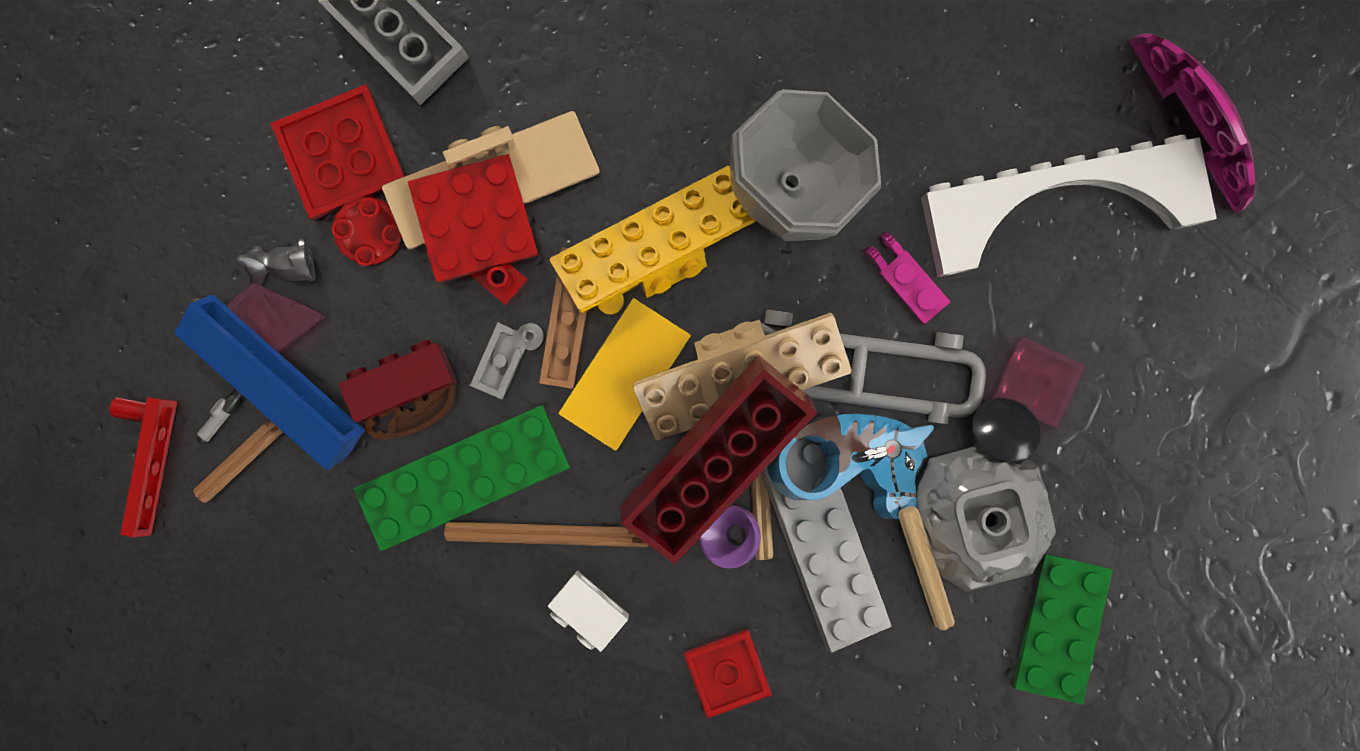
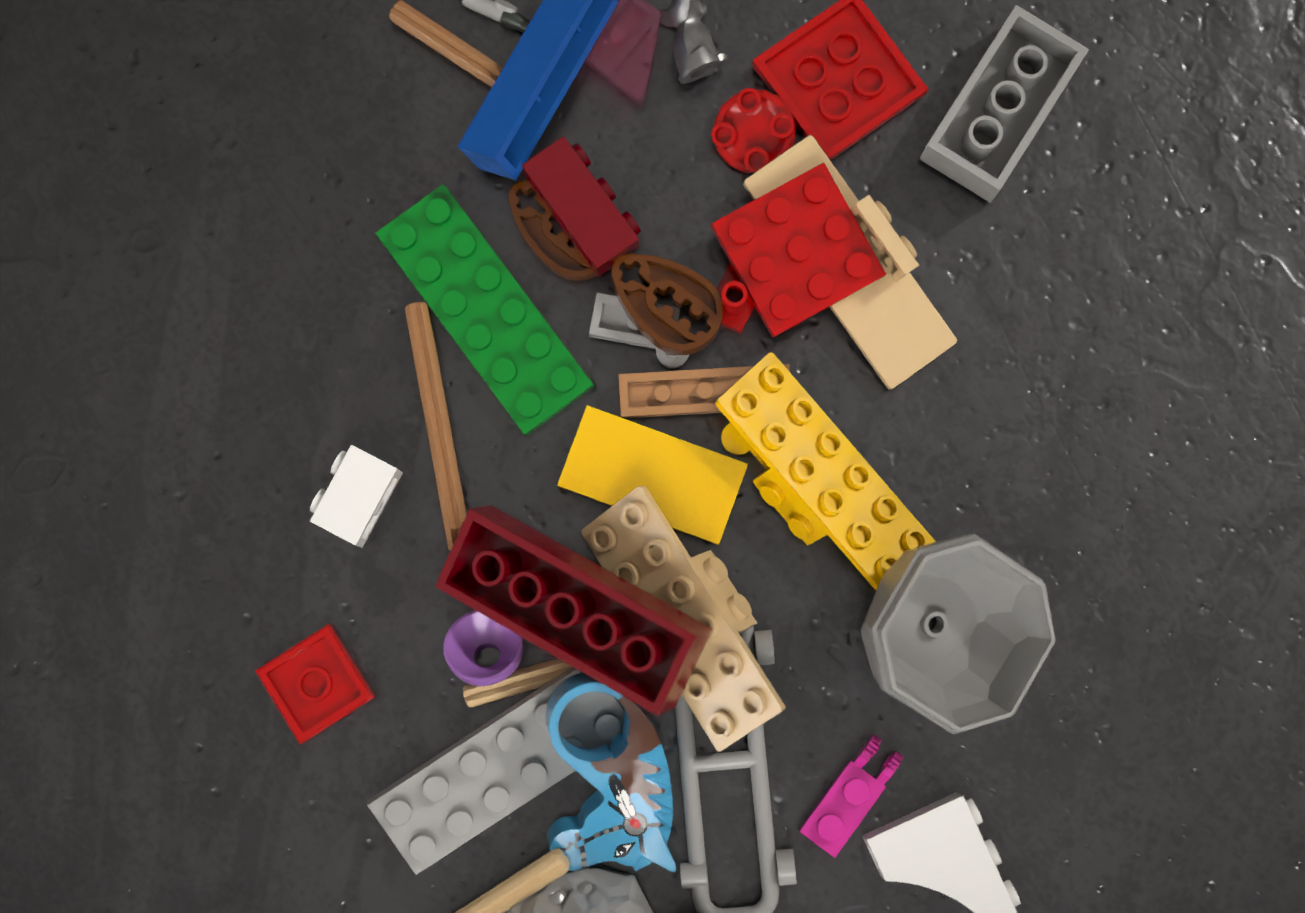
camera: 80 degrees right, 5 degrees down
none -> reddish brown piece [611,254,723,355]

